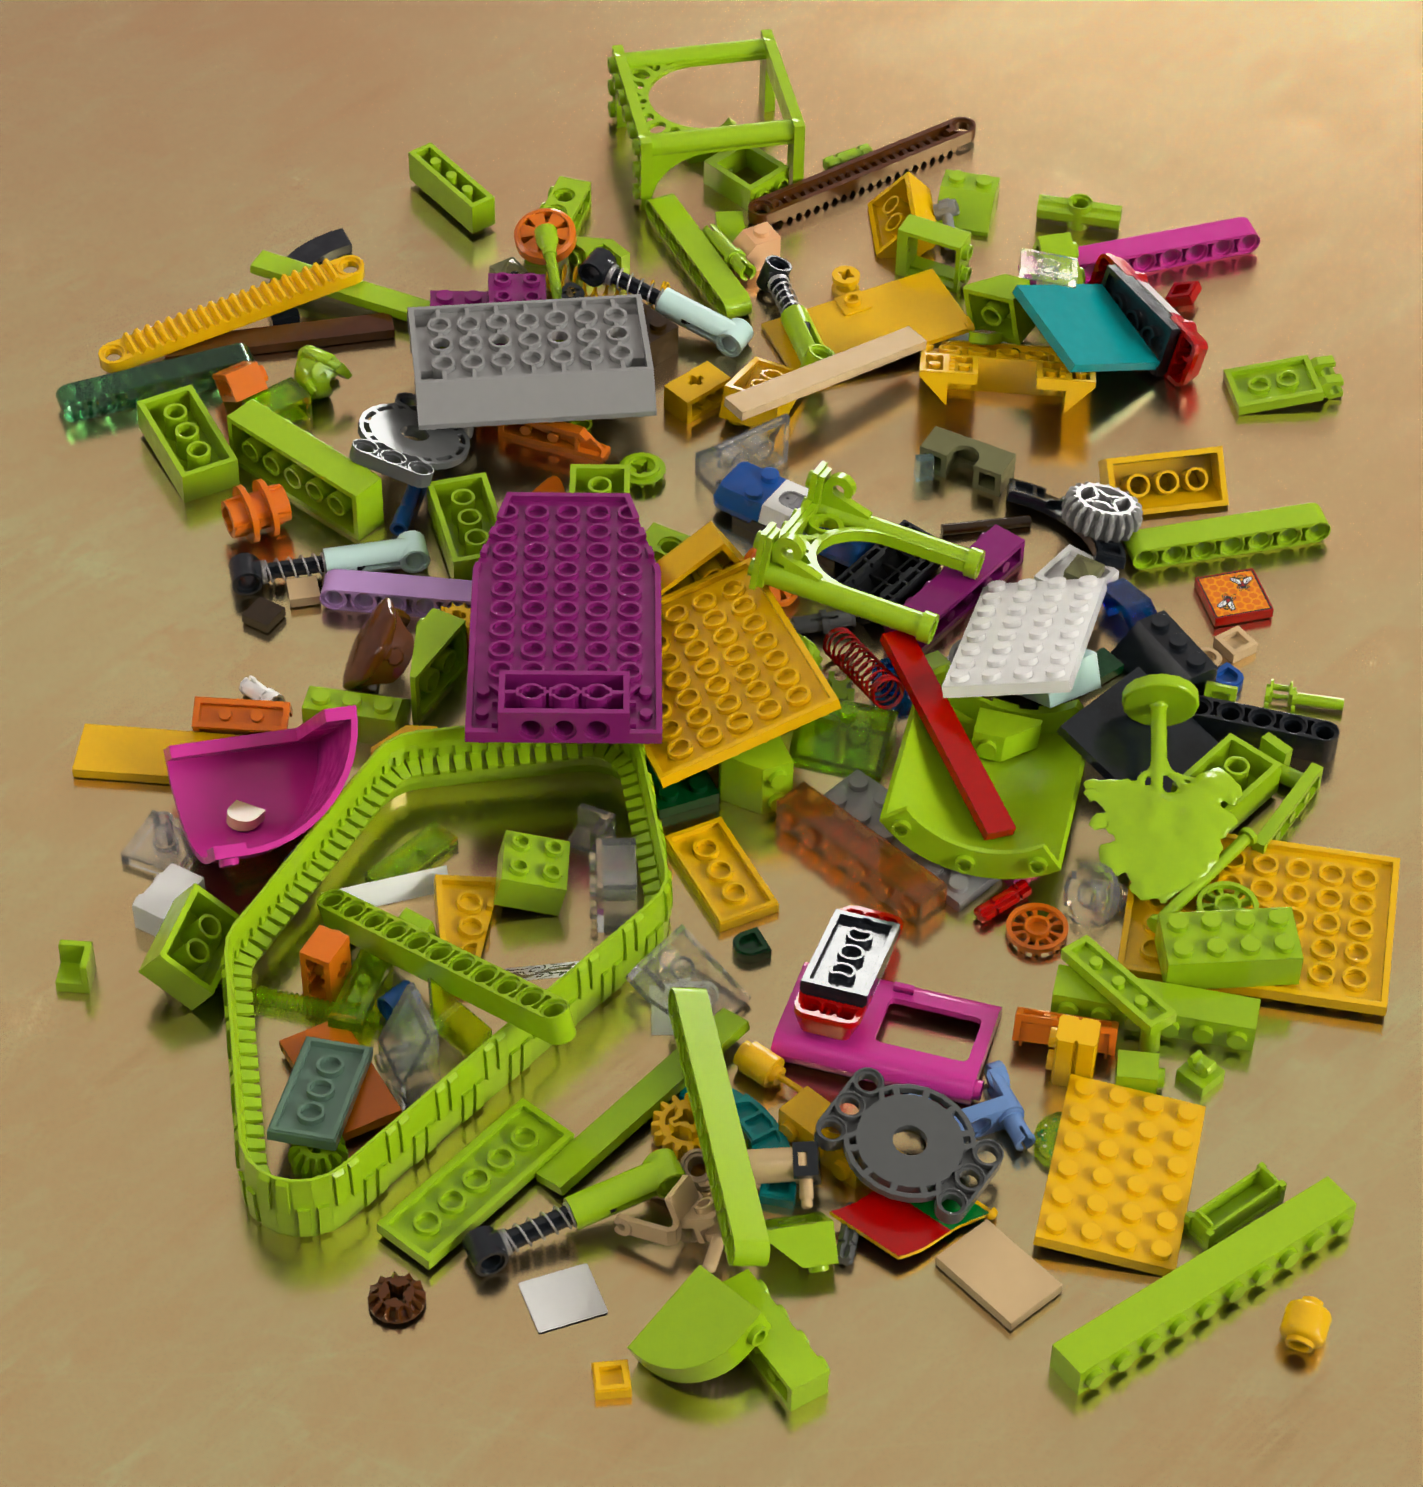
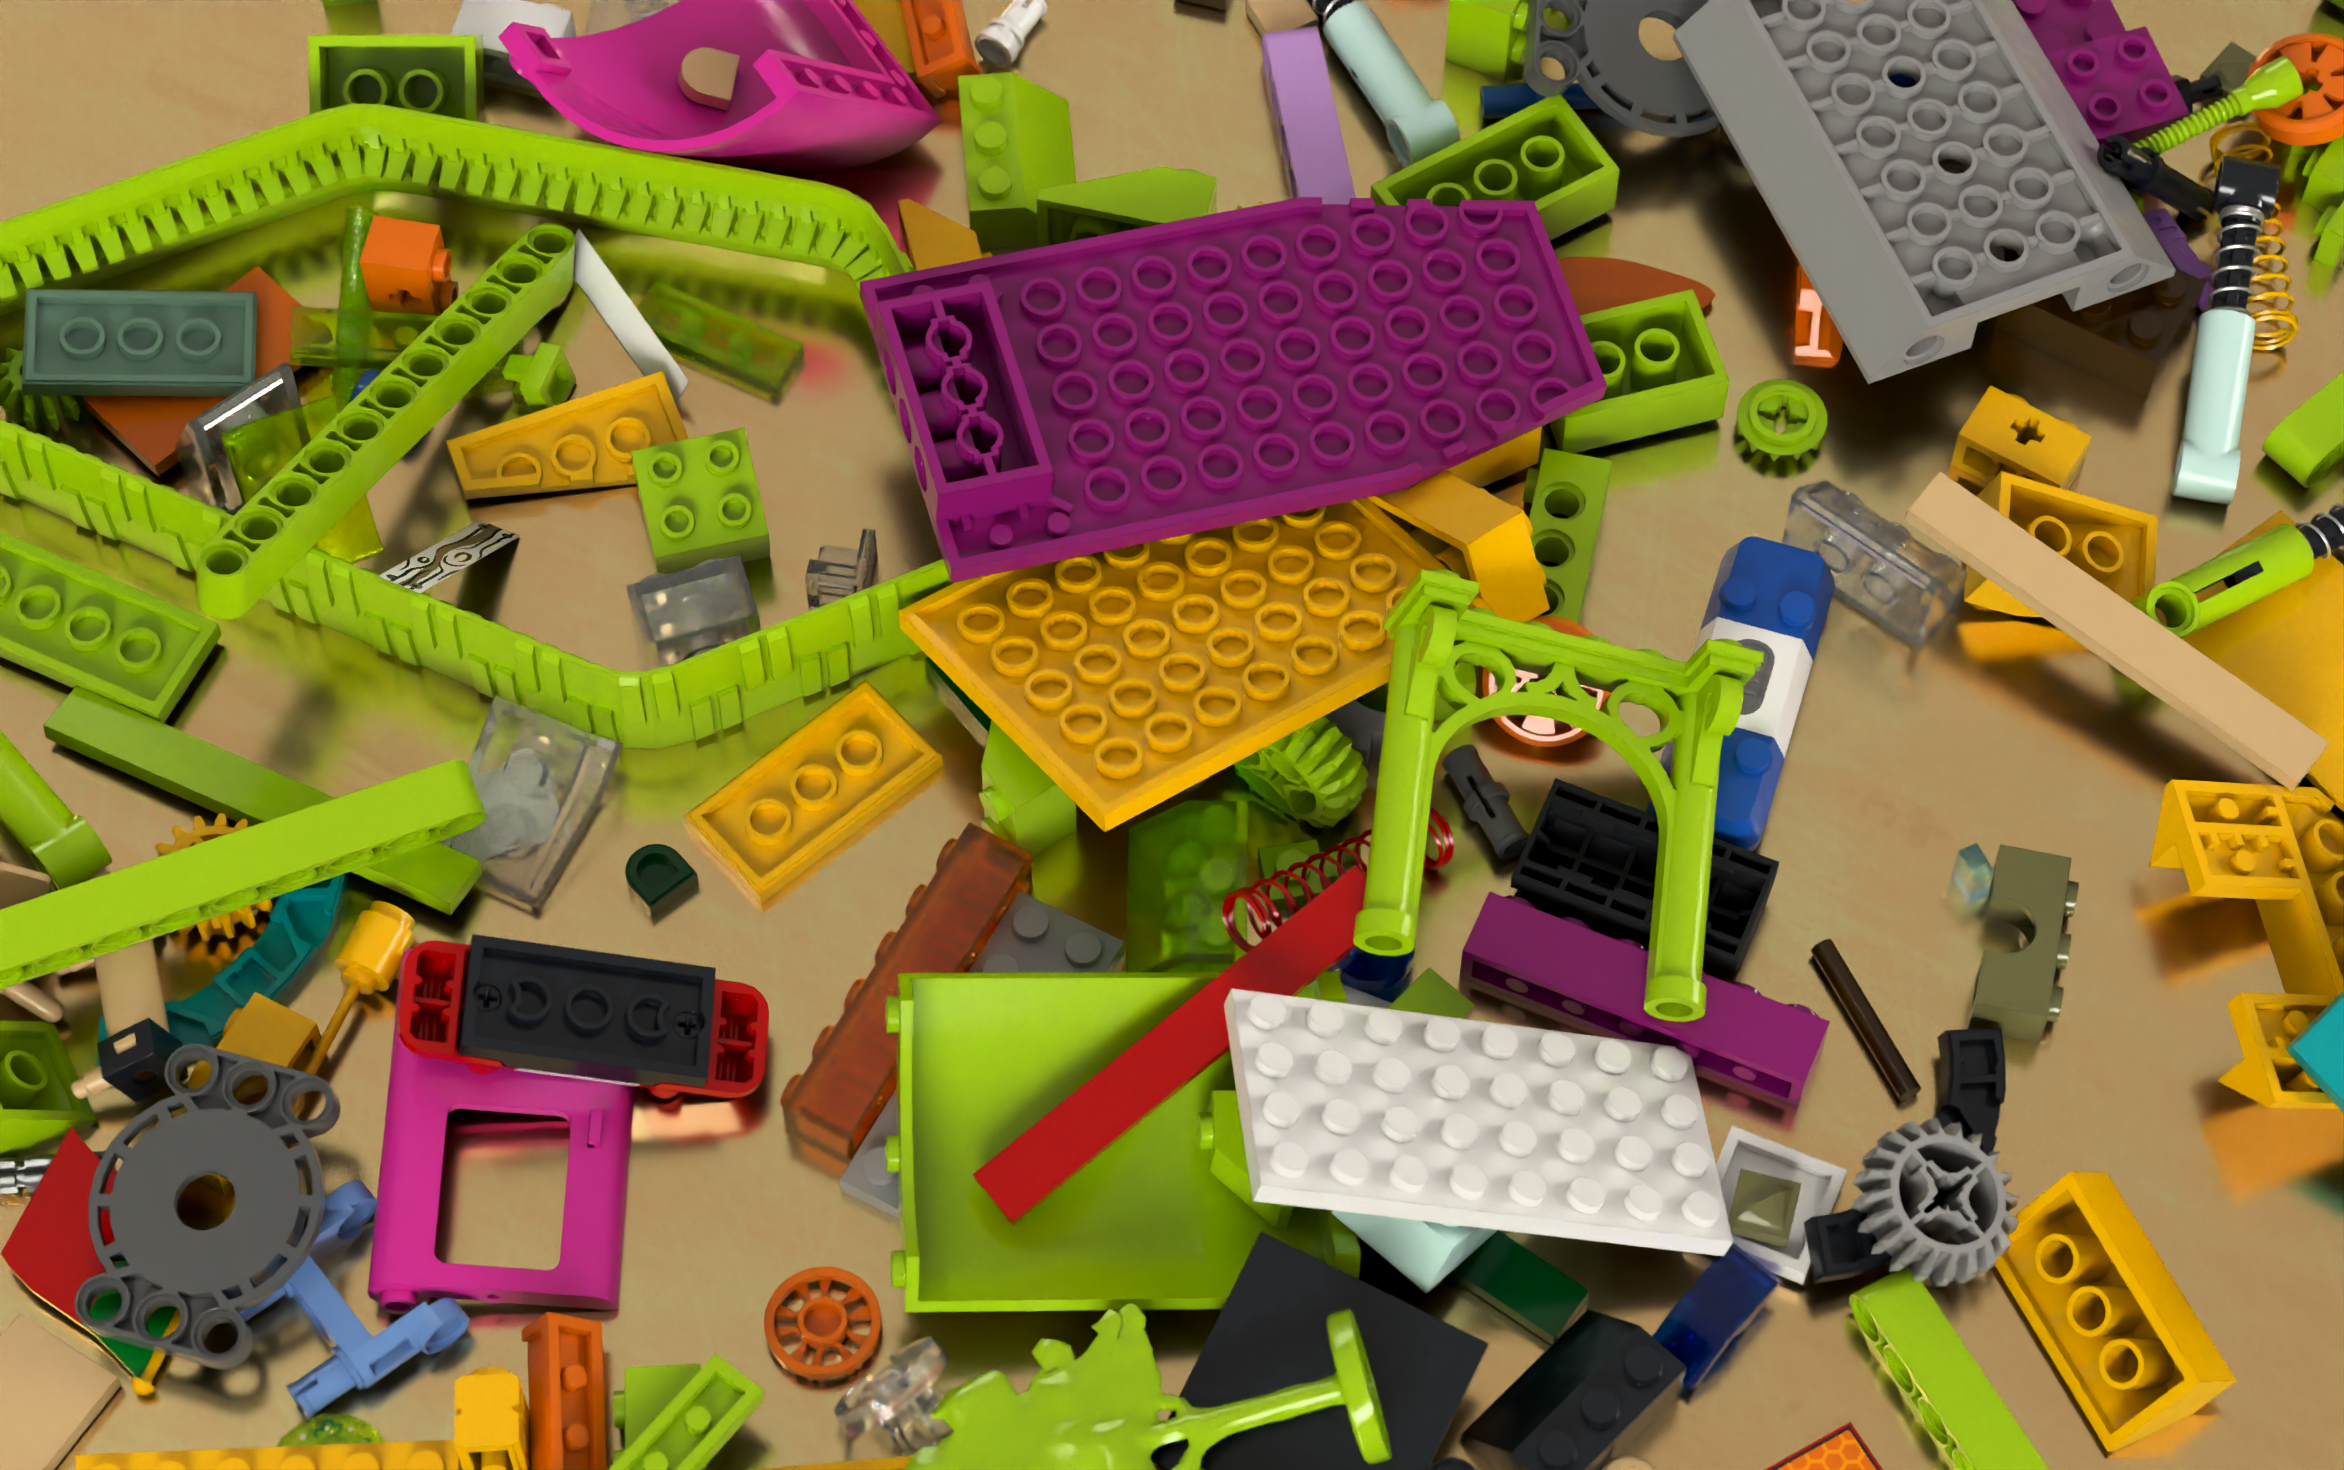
camera: 75 degrees right, 15 degrees up
reddish brown piece [343,597,414,694] -> none
red axle [974,880,1032,923] -> none

